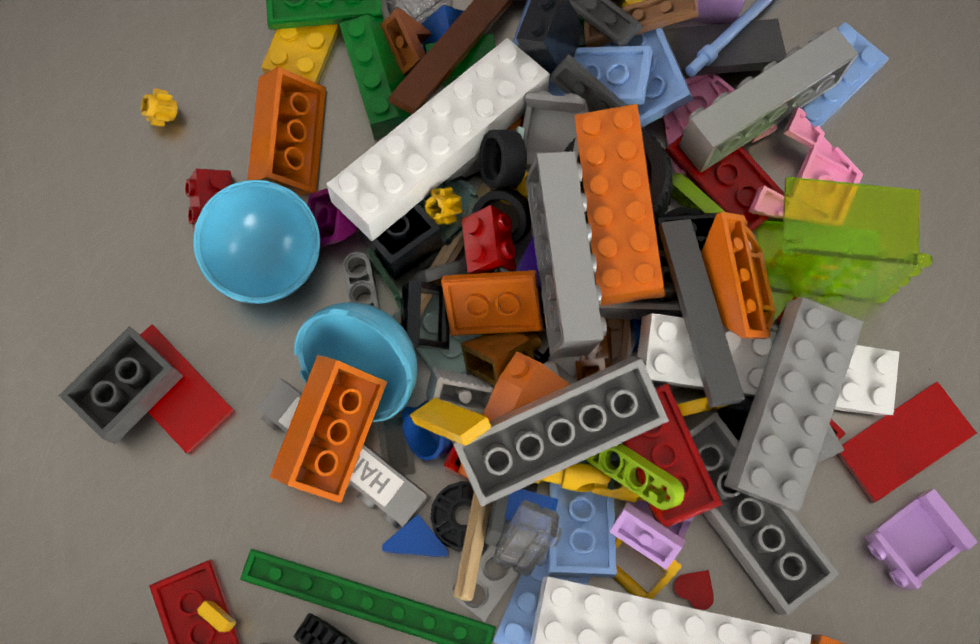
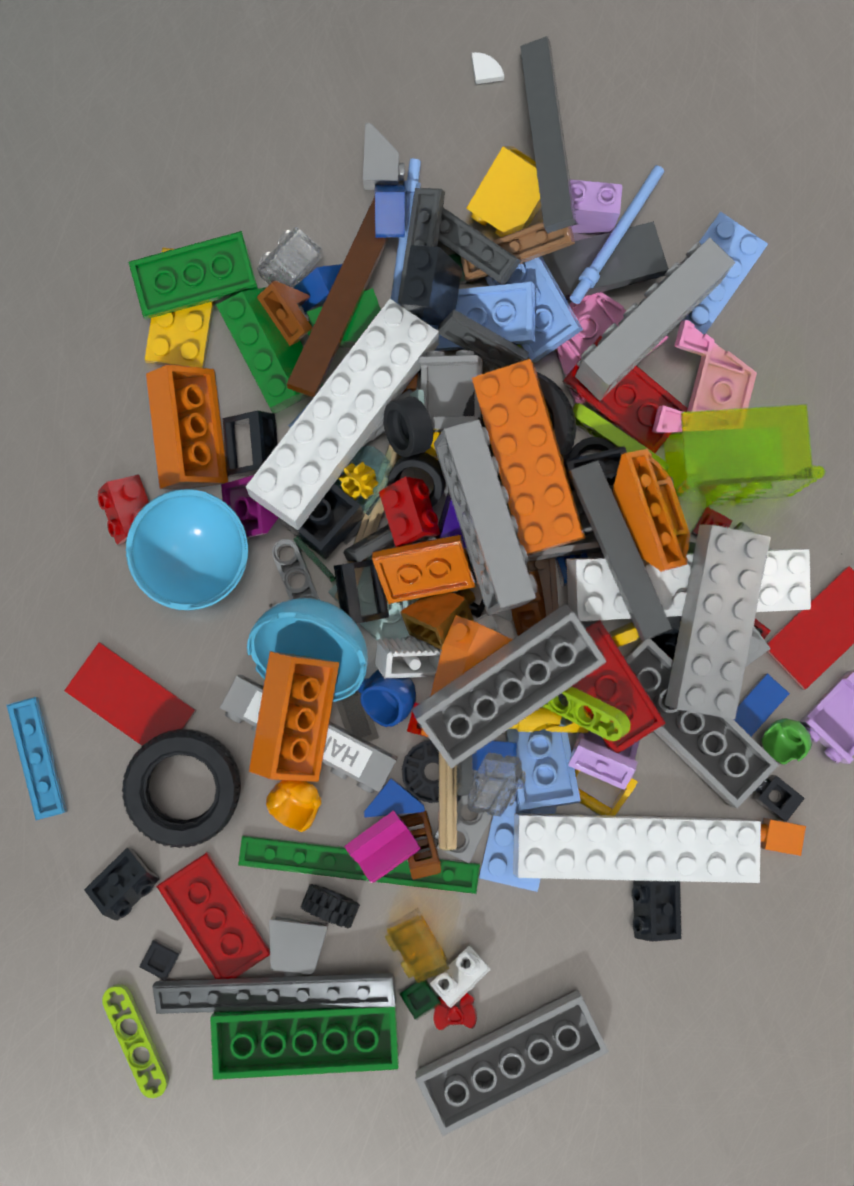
camera: 15 degrees left, 10 degrees up
dark grey brick [59,326,184,444] -> none
yellow gear [141,88,177,127] -> none
yellow tile [197,601,237,632] -> none
yellow tile [410,397,491,446] -> none
red tile [673,570,714,610] -> none
none -> dark azure tile [7,697,67,820]
none -> black bracket [84,847,160,921]
none -> black tyre [122,729,241,848]
none -> black tile [222,410,278,477]
none -> light orange hair [266,780,322,832]
none -> dark pink panel [344,810,420,883]
none -> dark orange slope [400,810,441,879]
none -> blue tile [733,673,790,737]
none -> black brick [753,775,805,822]
none -> bright green hair [761,718,812,765]

